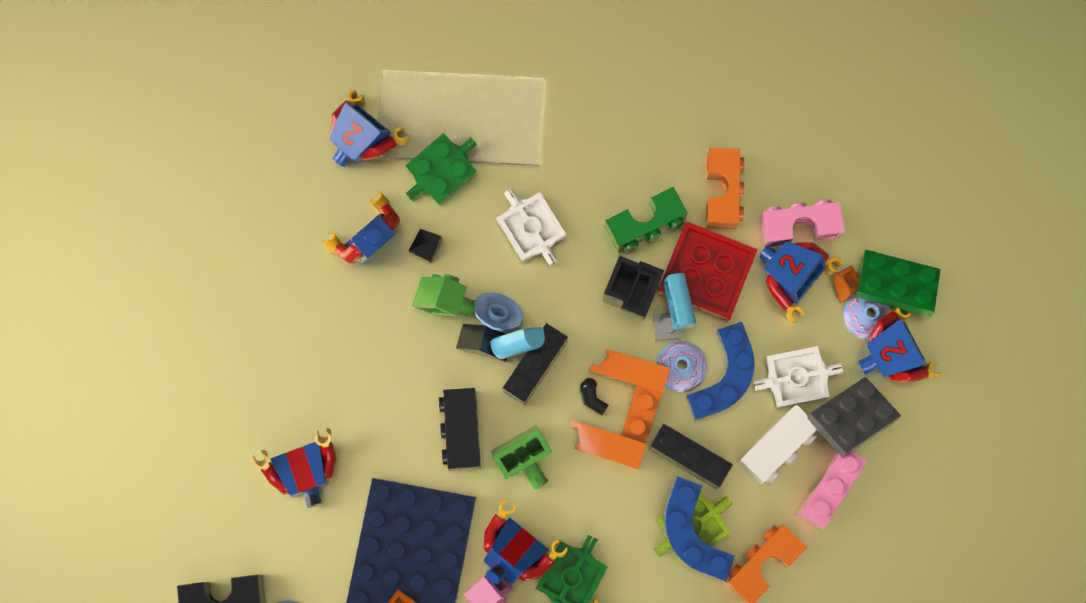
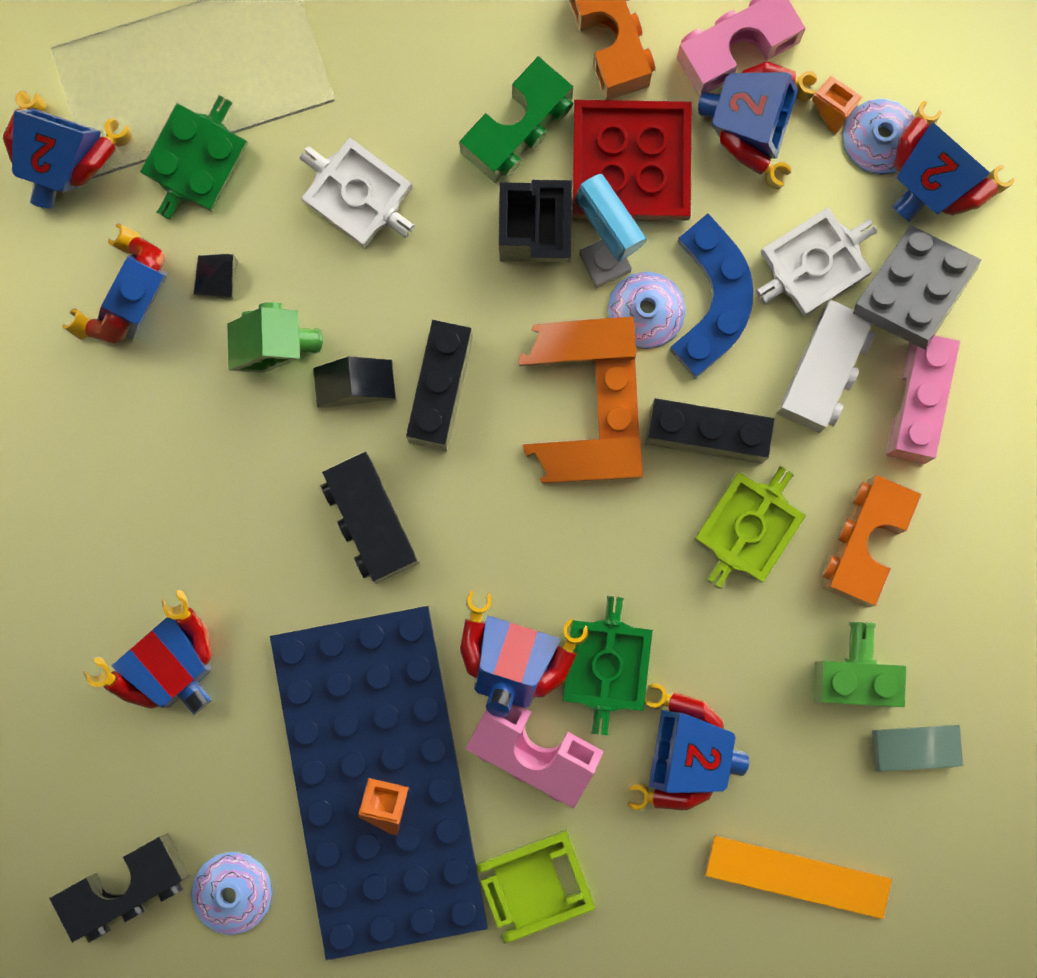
camera: 20 degrees left, 5 degrees up
light blue dish [473,292,523,332] -> none
medium azure brick [490,327,545,359] -> none
bright green brick [491,425,552,490] -> none
black arm [579,378,609,415] -> none
blue plate [664,476,735,581] -> none
green plate [855,249,941,317] -> none

